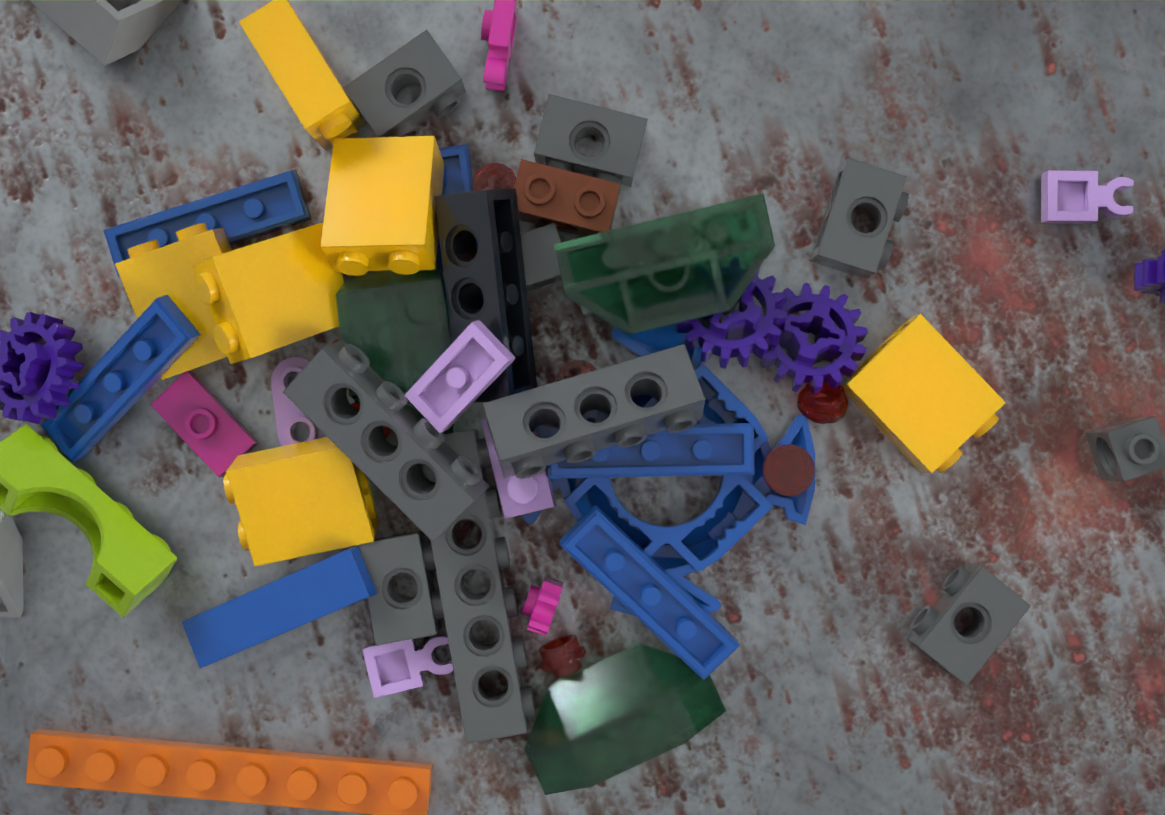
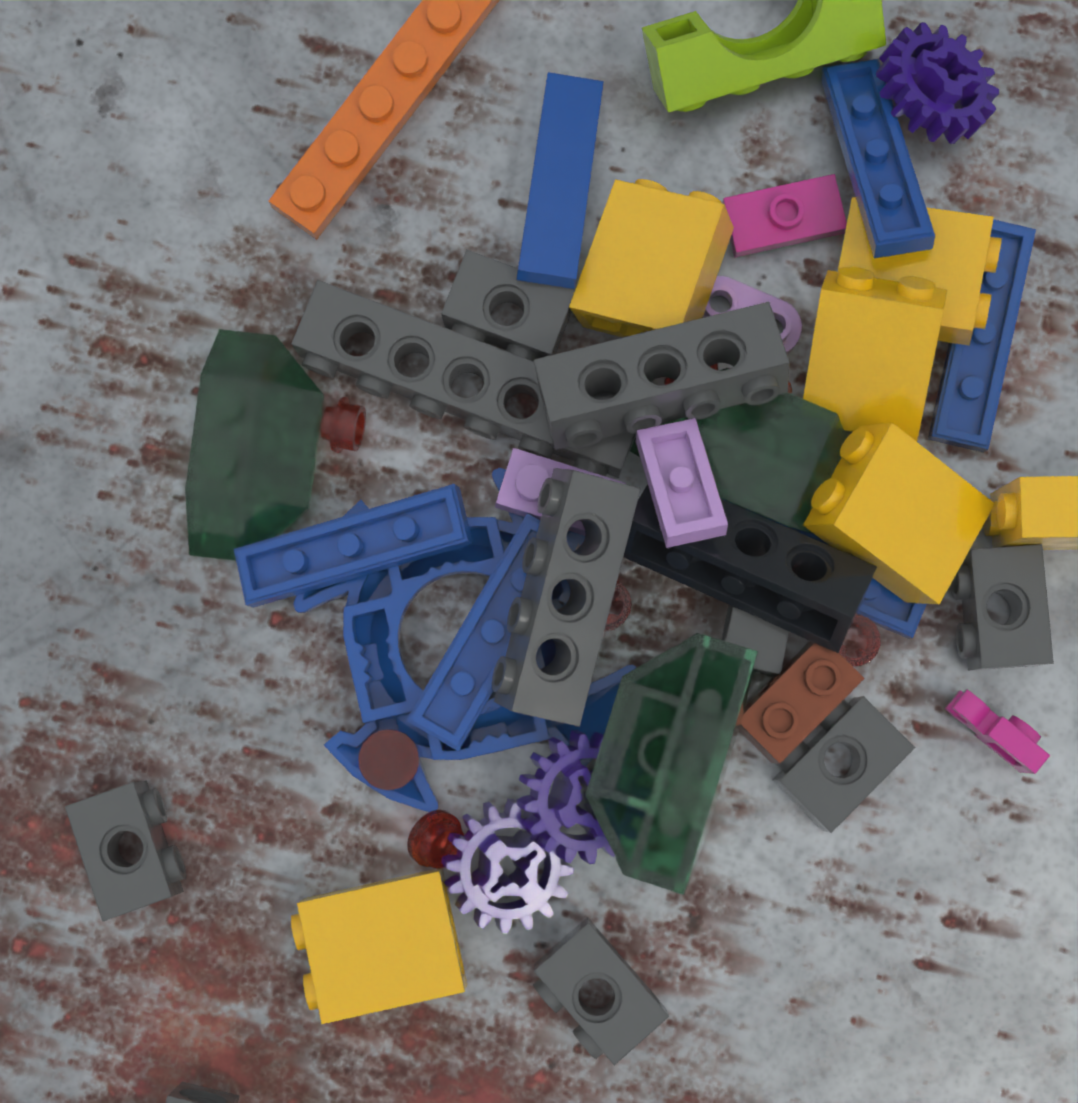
camera: 120 degrees right, 5 degrees down
lavender plate [362,633,453,698] -> none
dark pink plate [521,576,564,636] -> none

